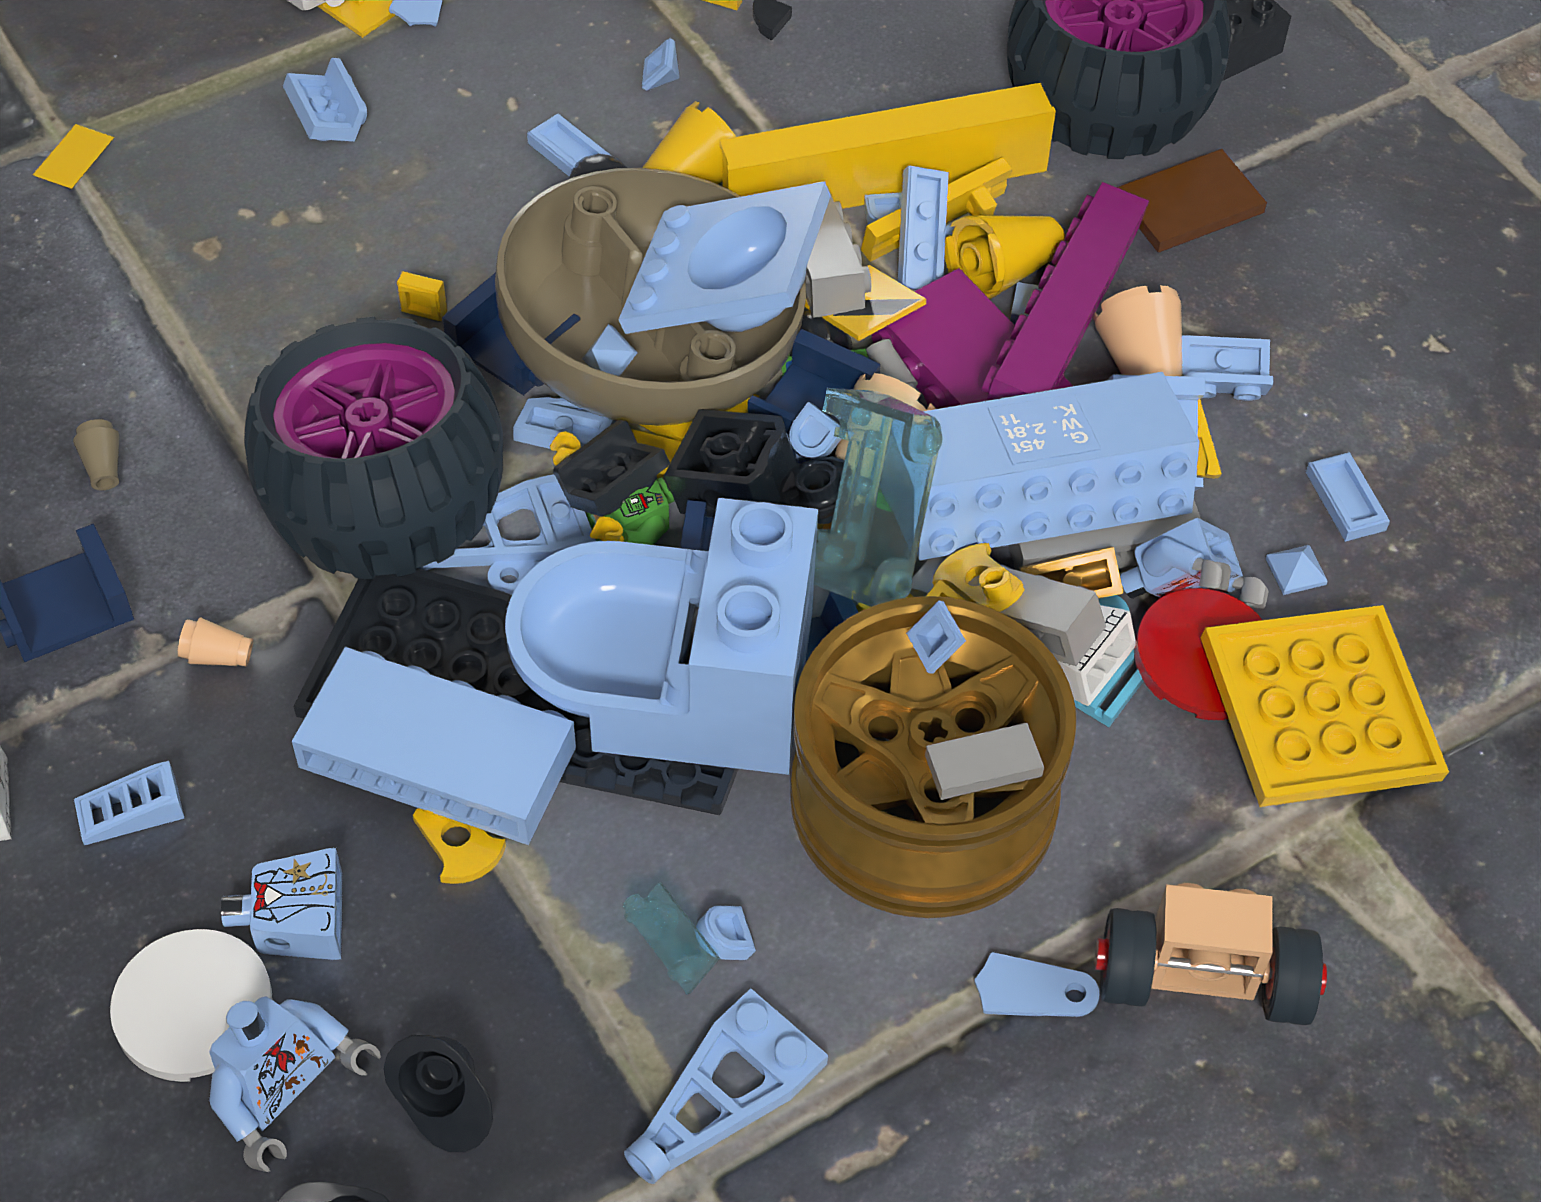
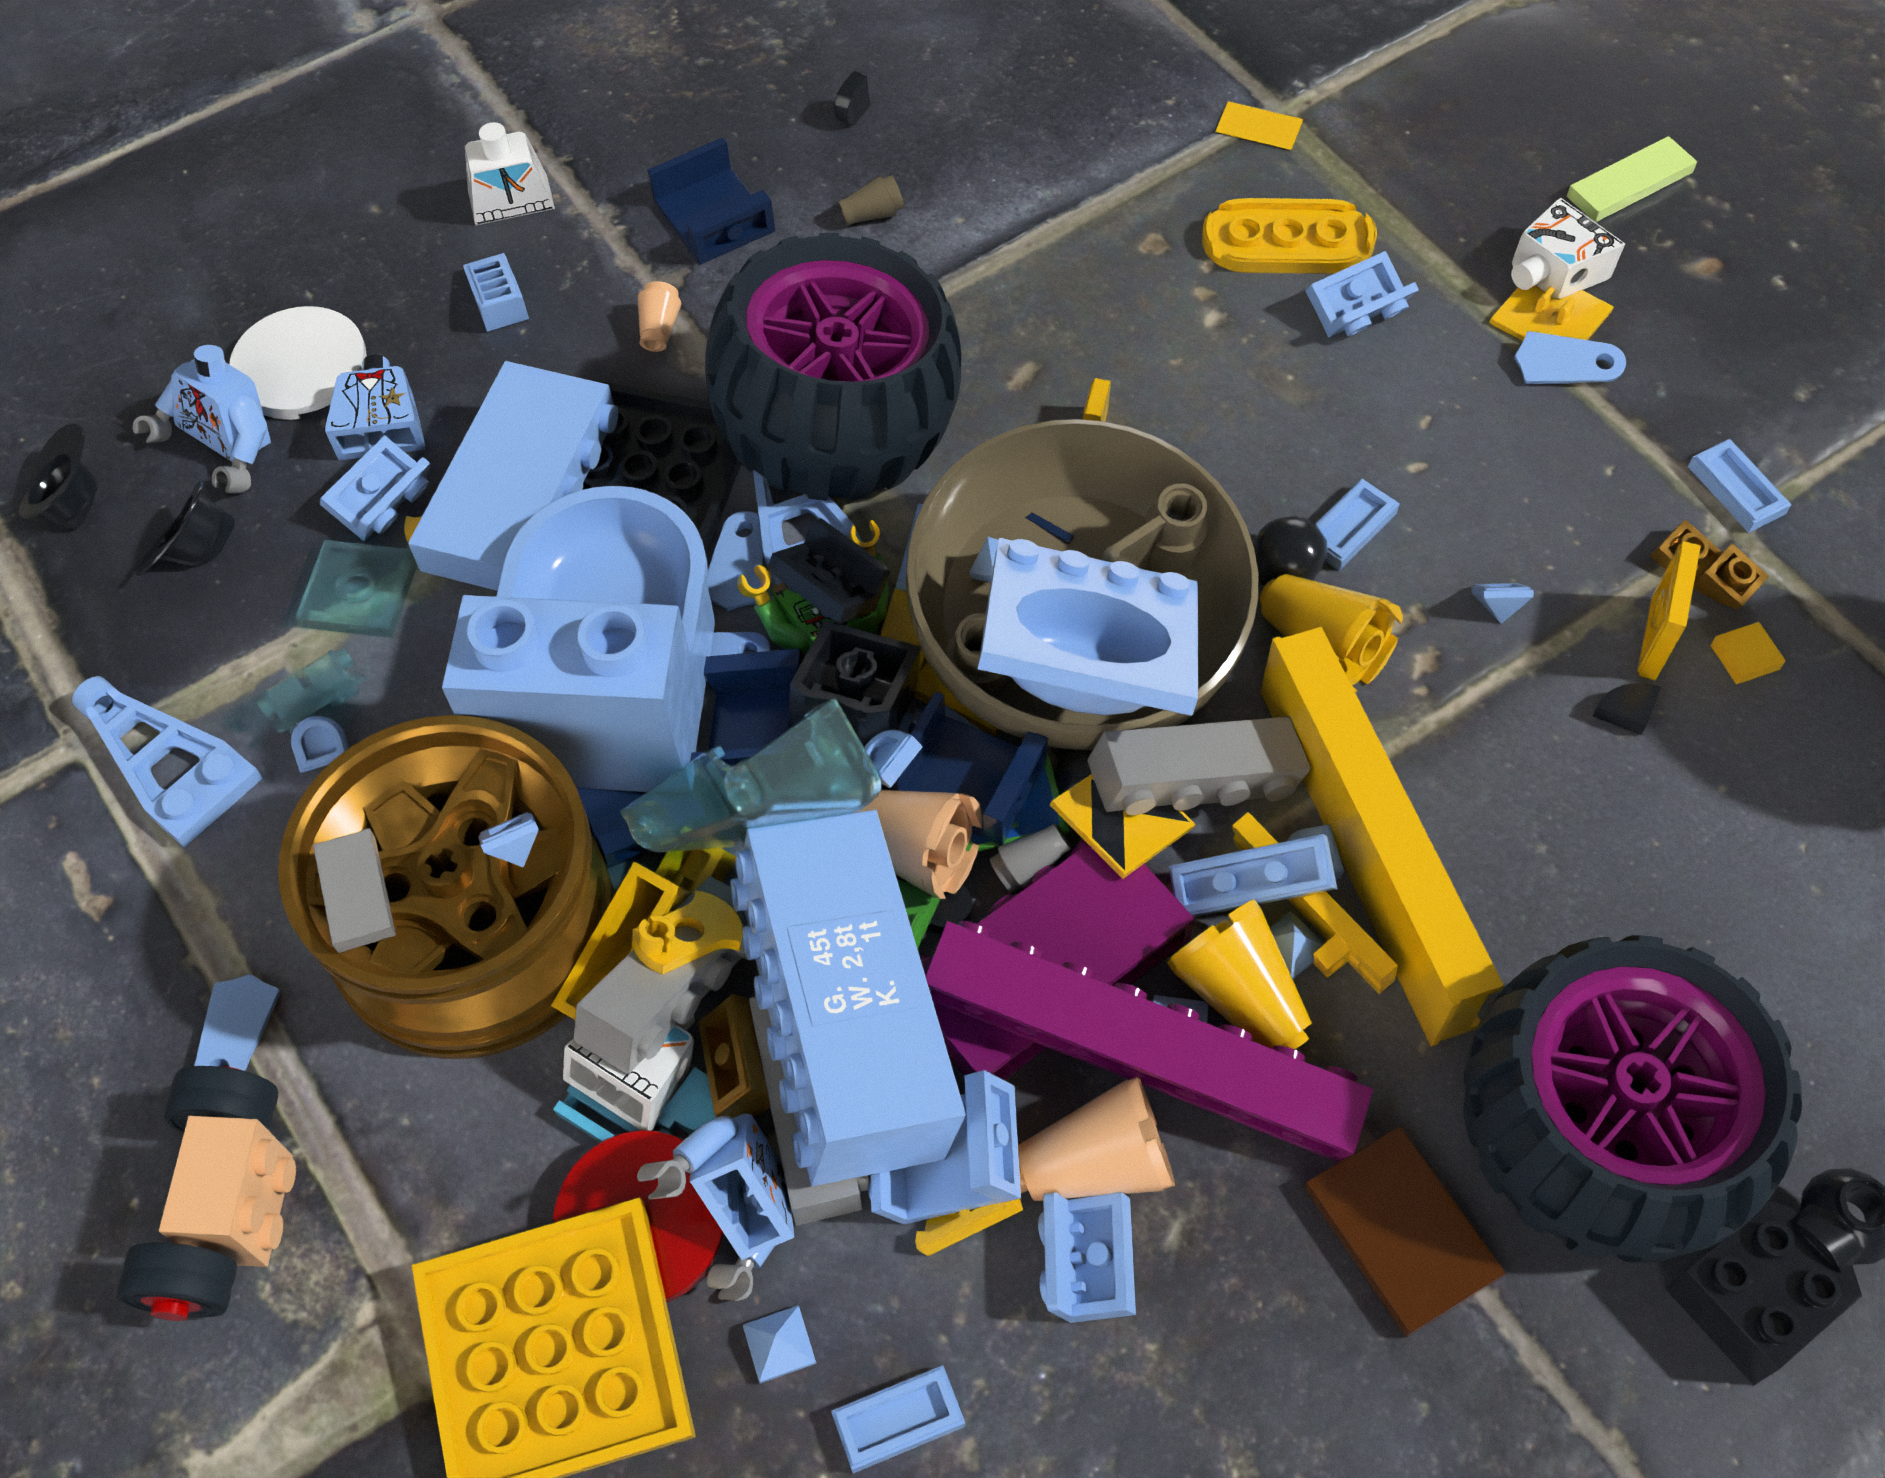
camera: 90 degrees right, 5 degrees up
none -> clear light blue tile [295,540,417,638]
none -> light blue bracket [320,435,431,541]
none -> yellow tile [1202,198,1377,274]

